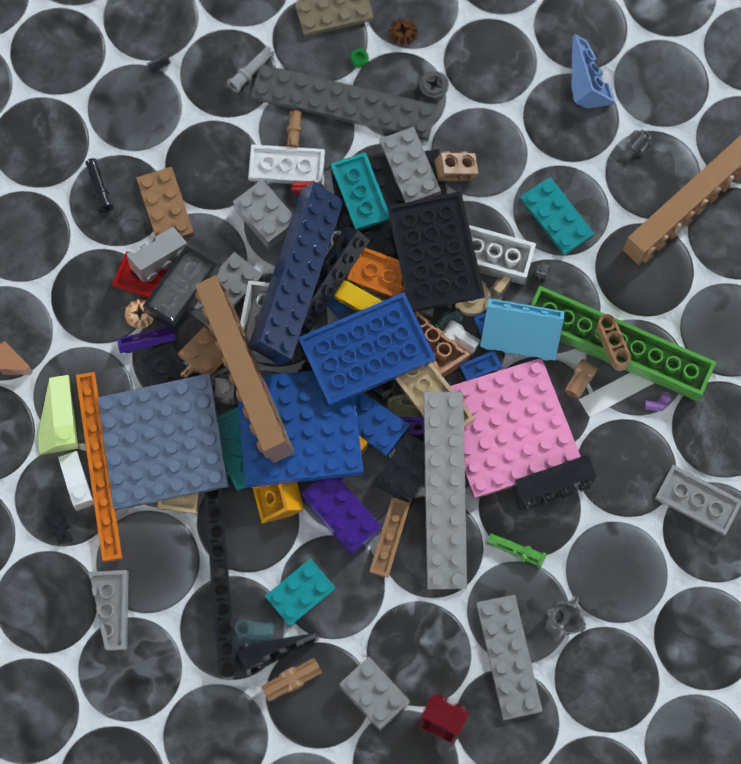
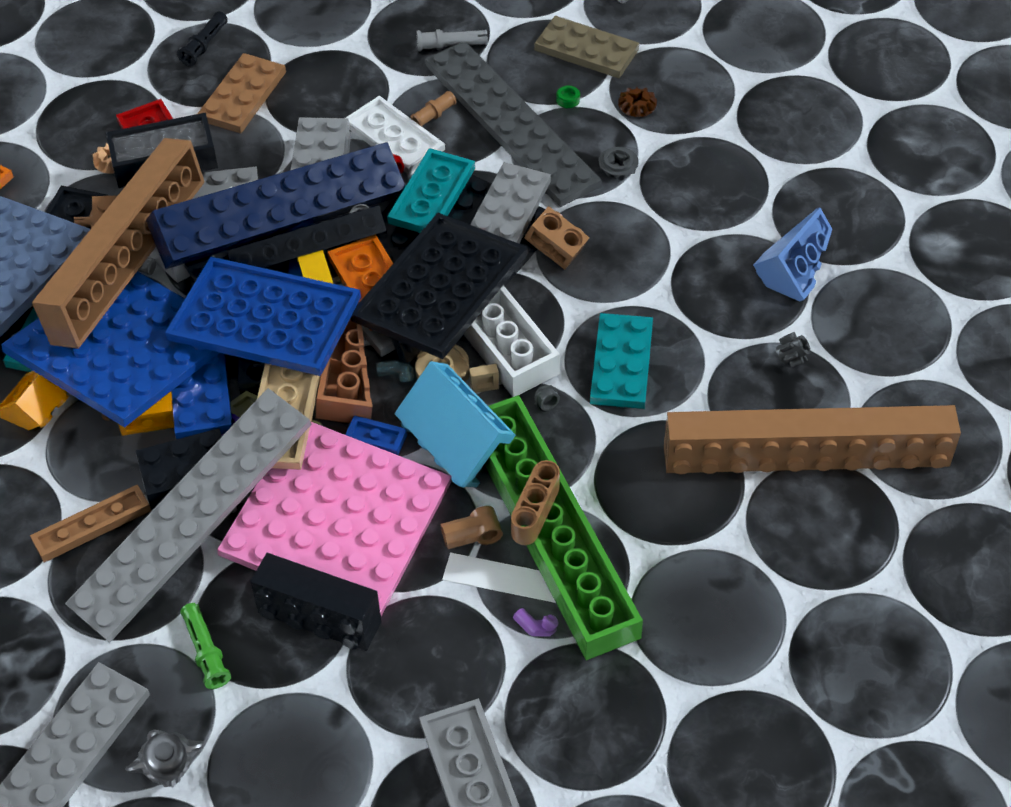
camera: 45 degrees right, 20 degrees down
dark purple plate [117,327,176,354] -> none
light grey wedge [126,227,188,284] -> none
dark purple brick [301,478,382,556] -> none
white piece [443,320,481,355] -> none

